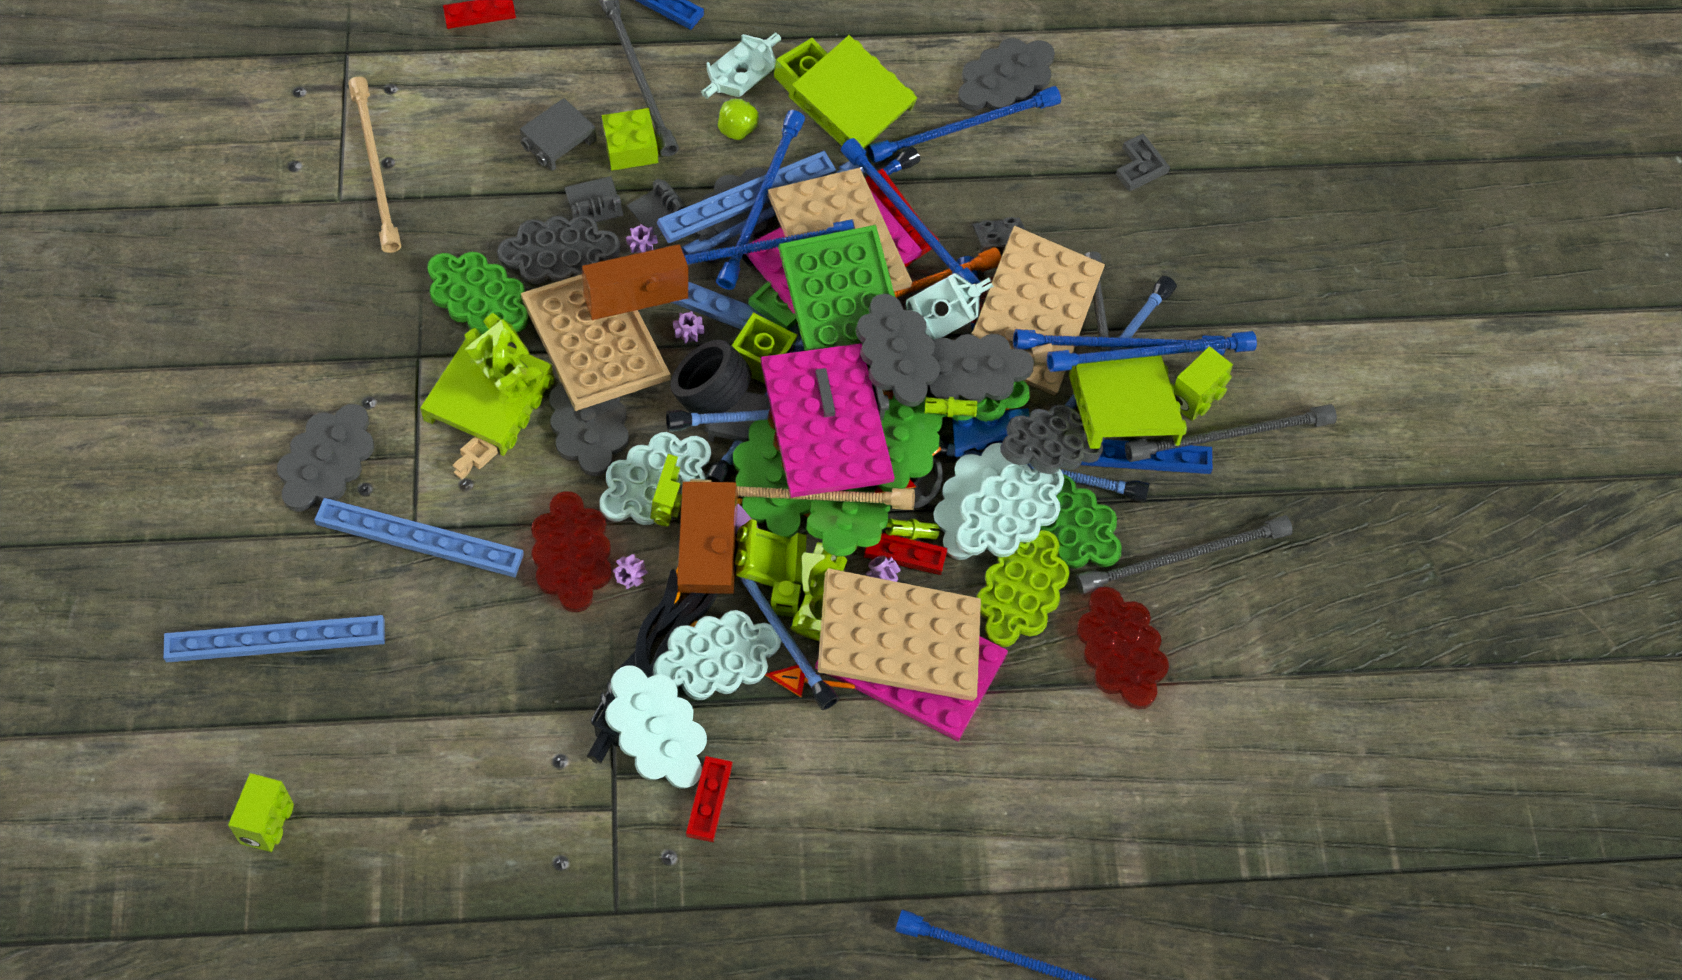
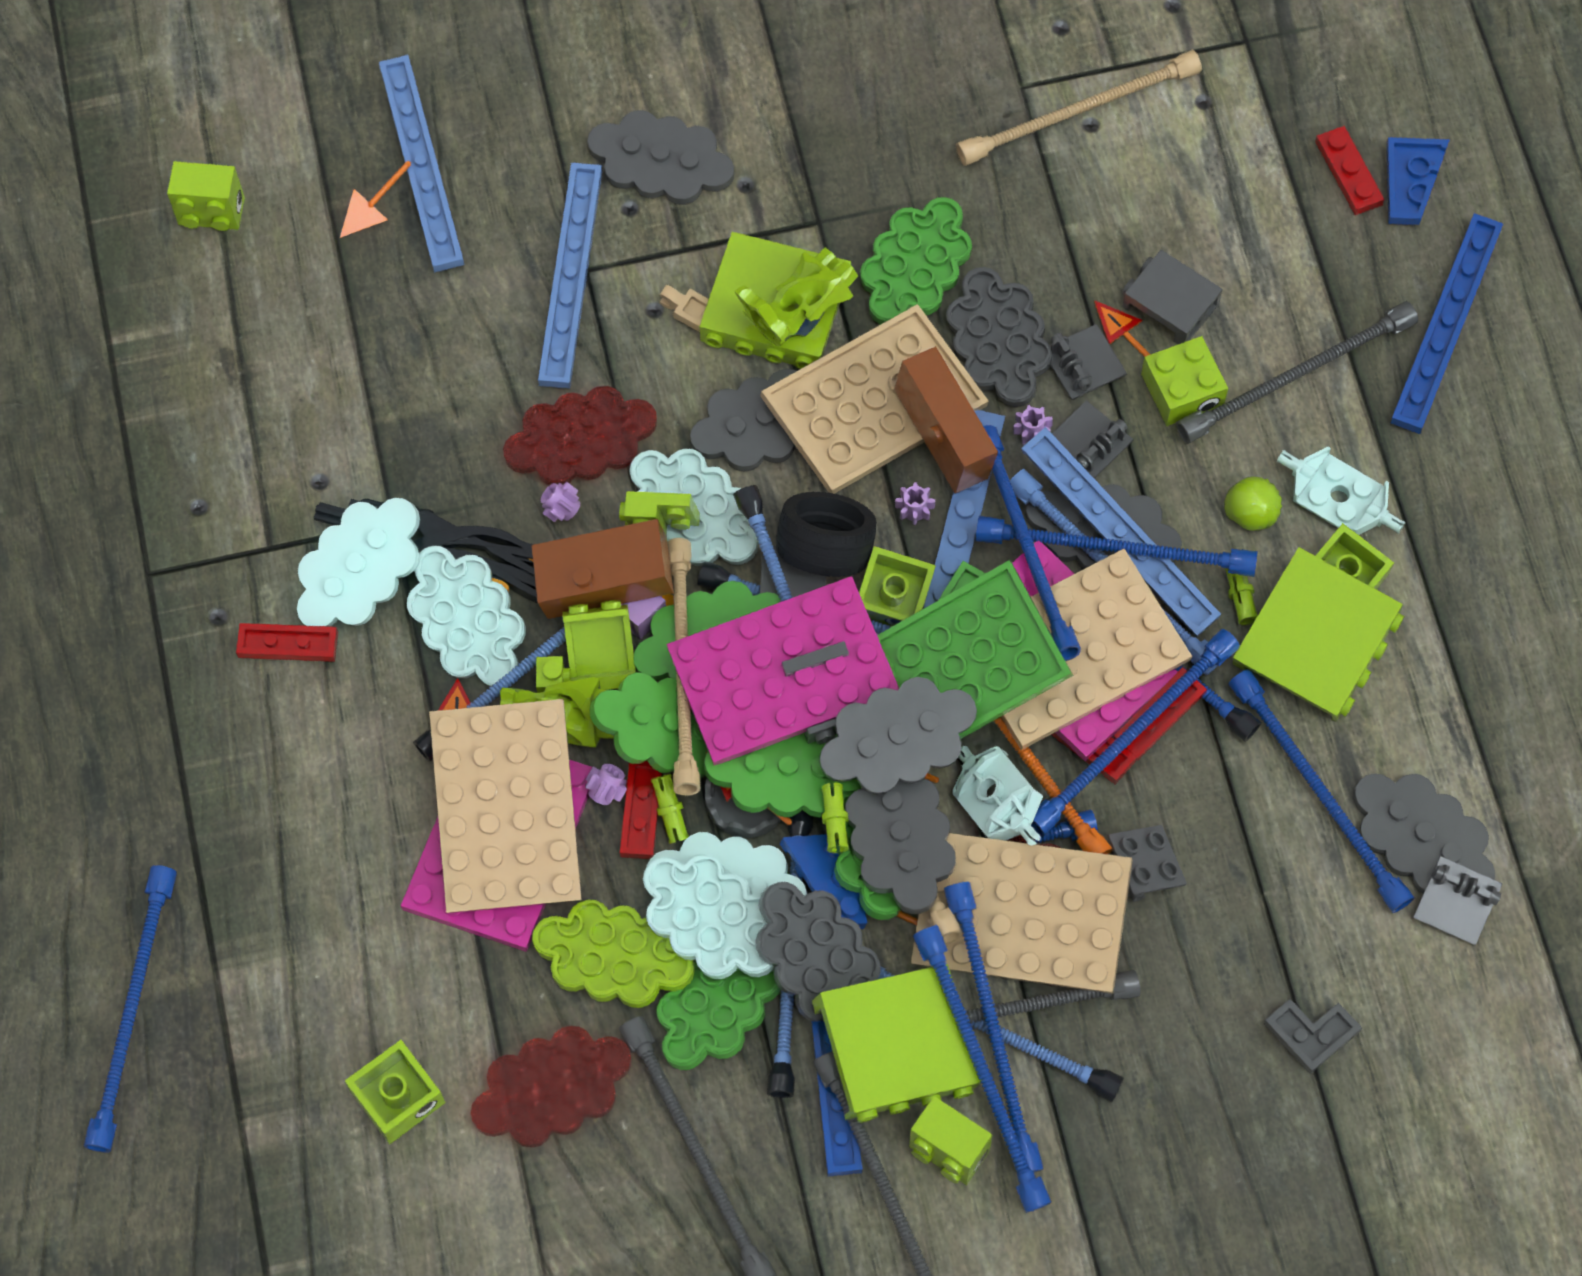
camera: 85 degrees right, 5 degrees up
none -> piece [340,161,411,238]
none -> lime brick [345,1040,445,1144]
none -> piece [1094,300,1151,357]
none -> lime pin [1224,568,1258,625]
none -> hinge [1413,856,1503,945]

